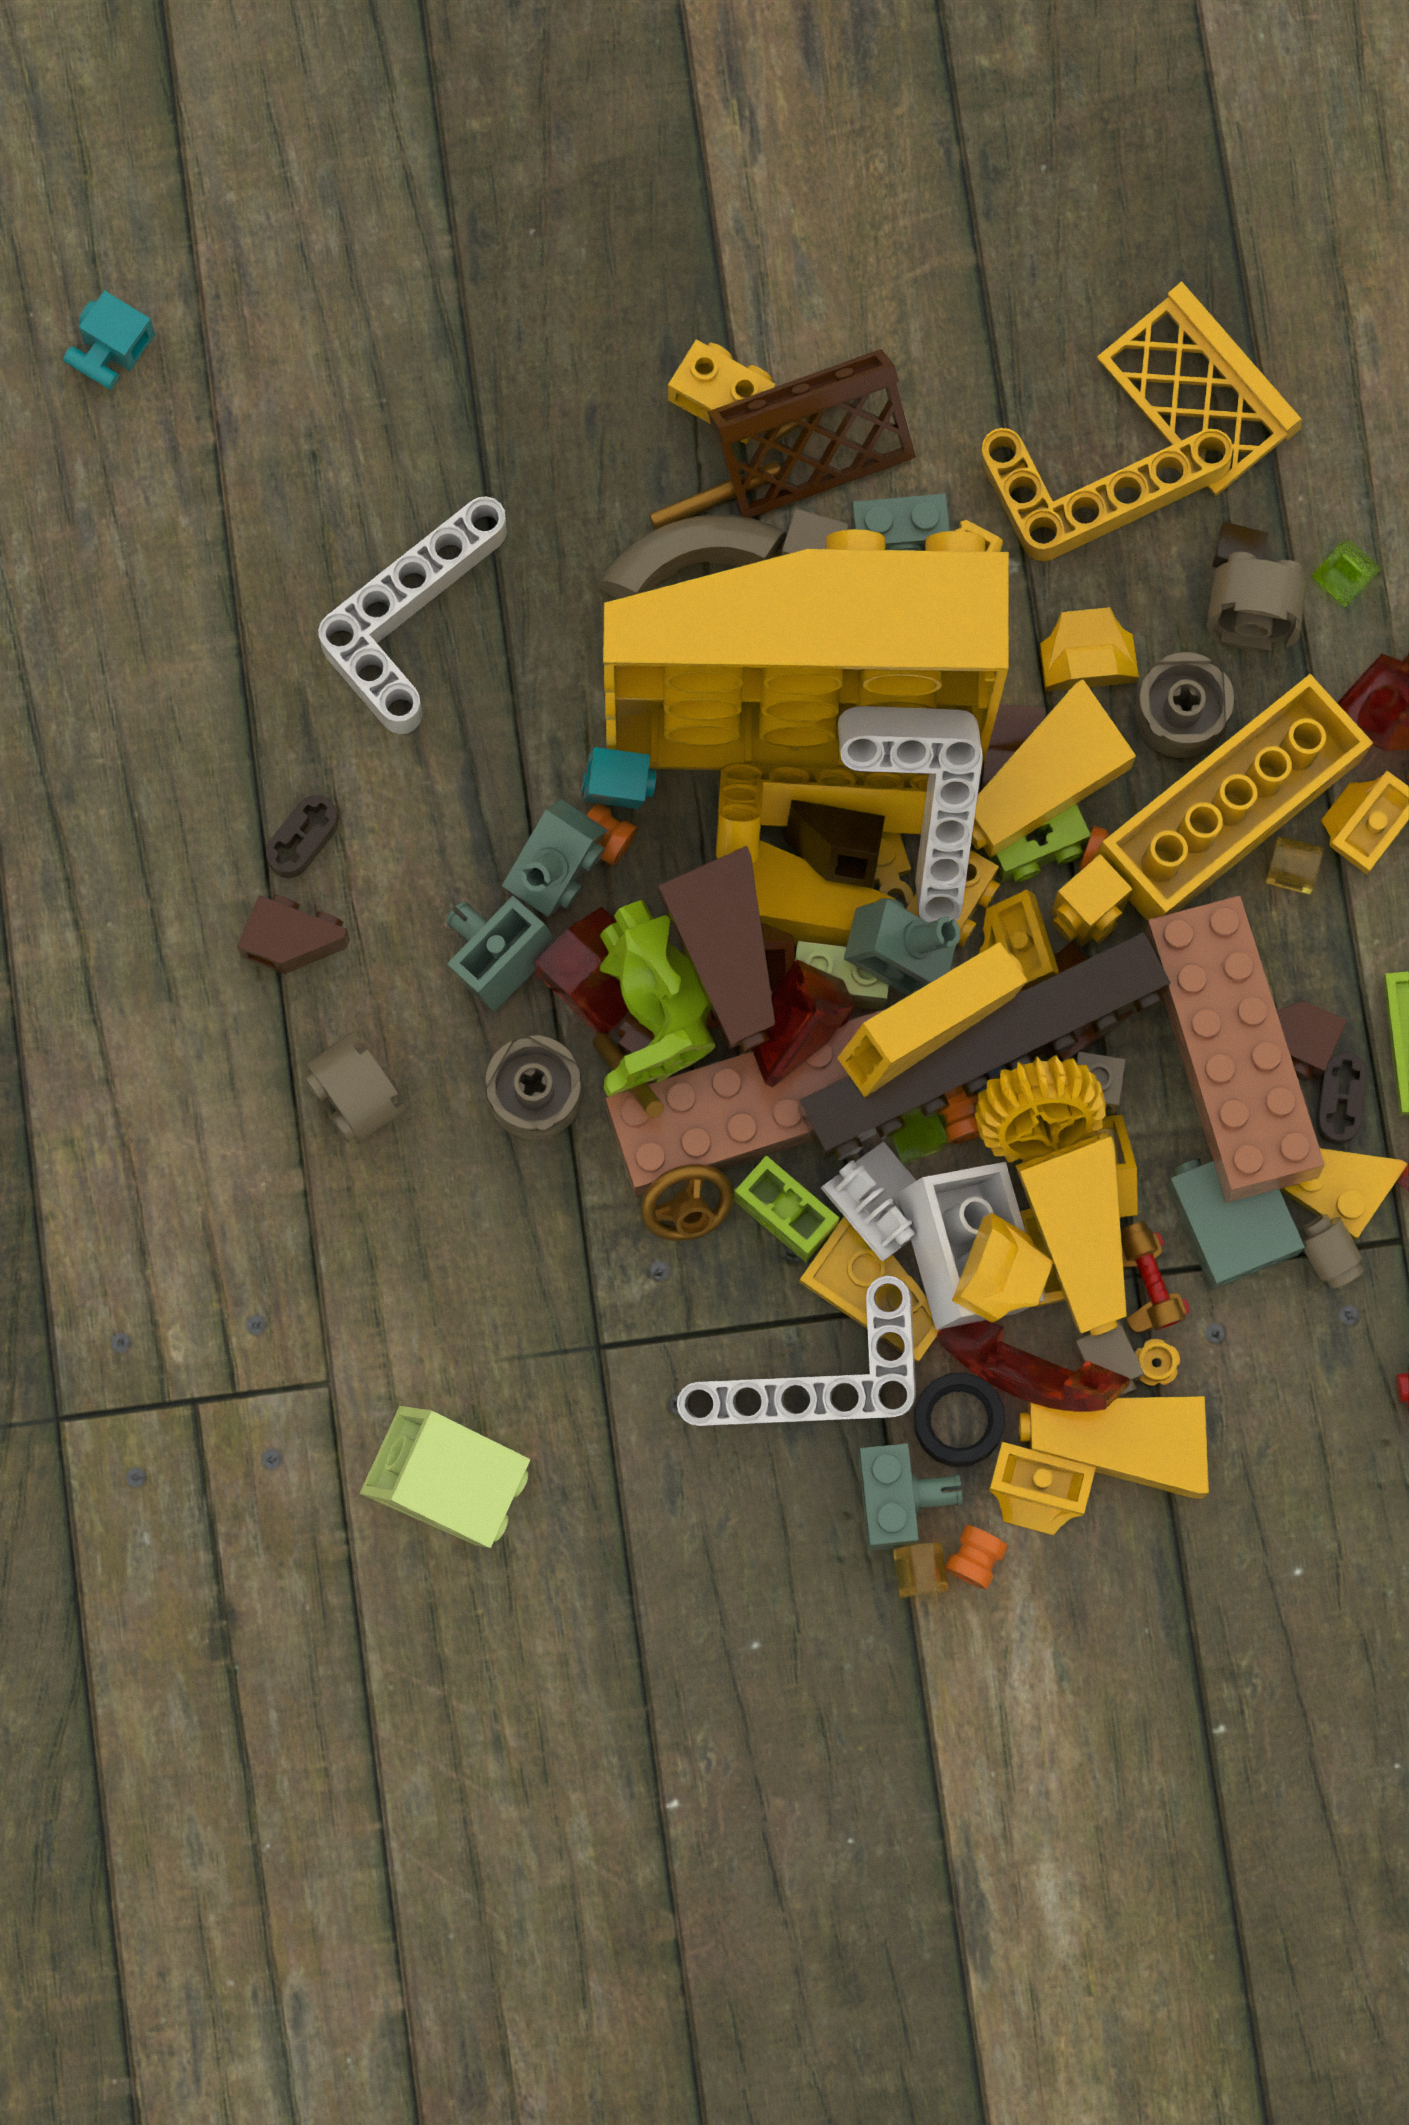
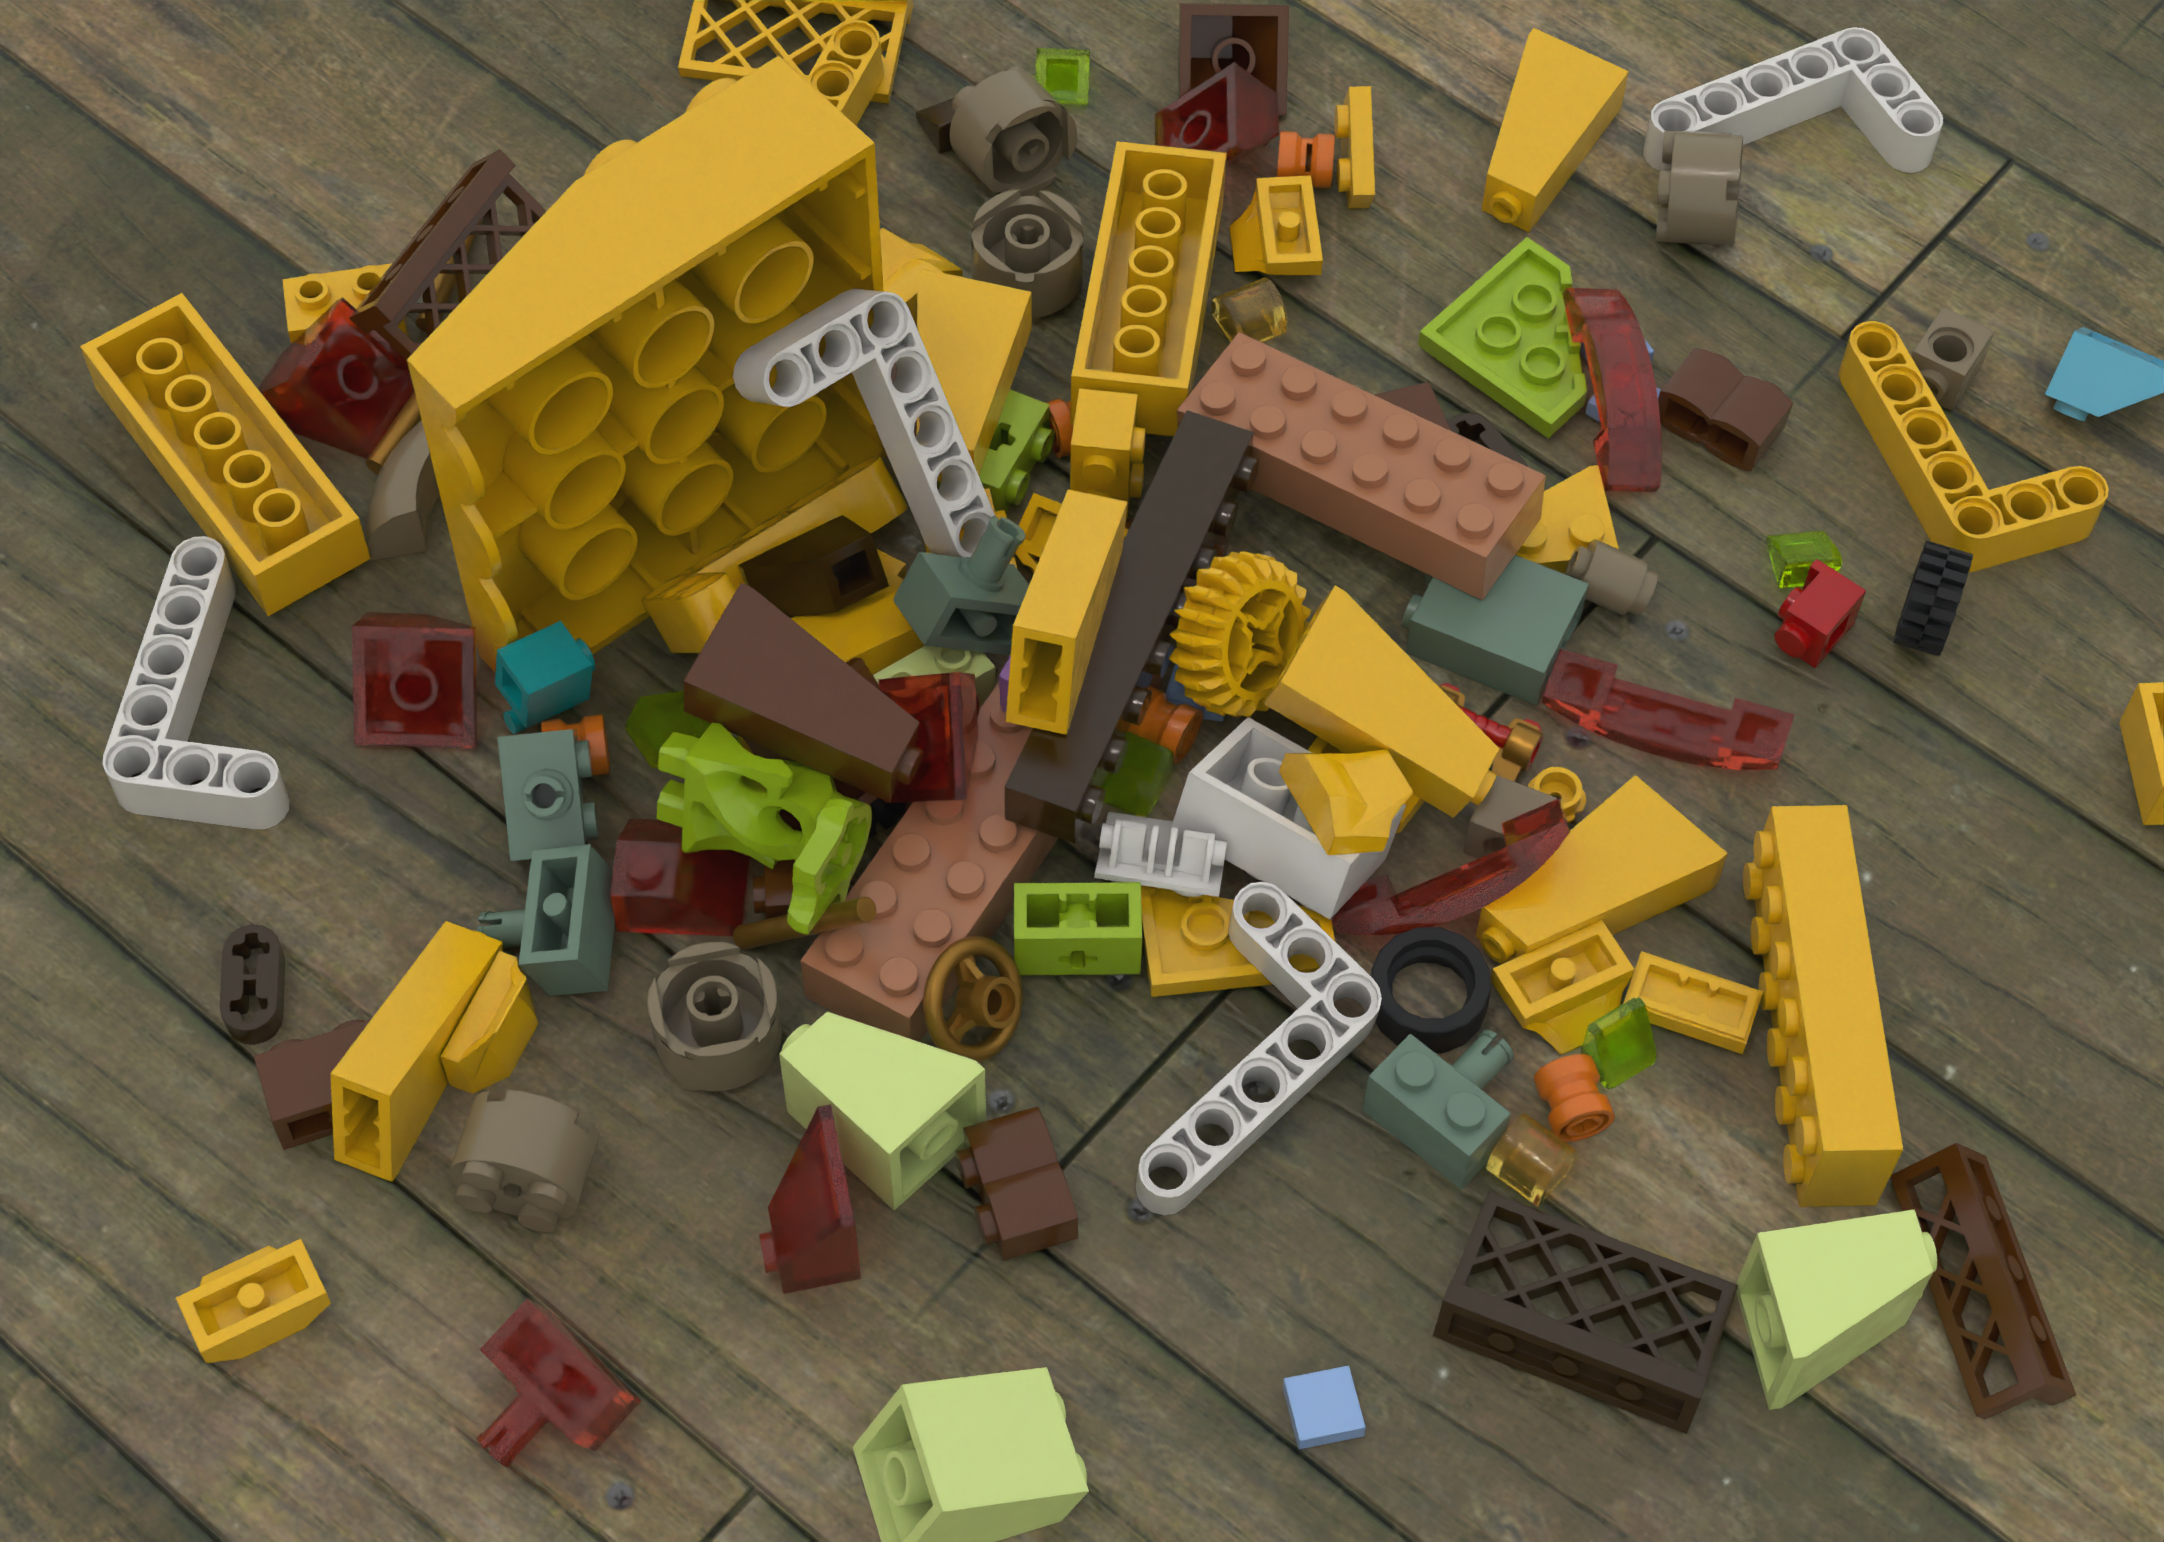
camera: 40 degrees left, 20 degrees down
none -> yellow brick [80,293,371,616]
none -> yellow slope [176,1238,331,1363]
none -> clear red slope [258,297,414,459]
none -> yellow slope [330,921,503,1182]
none -> clear red slope [352,612,477,748]
none -> yellow slope [440,951,539,1094]
none -> clear red brick [476,1299,642,1468]
none -> clear neon green slope [625,691,711,768]
none -> clear red slope [759,1104,861,1294]
none -> yellowish green slope [779,1012,987,1211]
none -> reddish brown brick [955,1106,1078,1261]
none -> light blue tile [1282,1365,1366,1450]
none -> dark brown fence [1433,1191,1738,1434]
none -> clear red slope [1542,649,1795,770]
none -> clear neon green slope [1581,997,1657,1089]
none -> yellow plate [1621,951,1763,1054]
none -> yellowish green slope [1736,1209,1937,1410]
none -> yellow brick [1743,805,1903,1207]
none -> reddish brown fence [1890,1143,2076,1419]

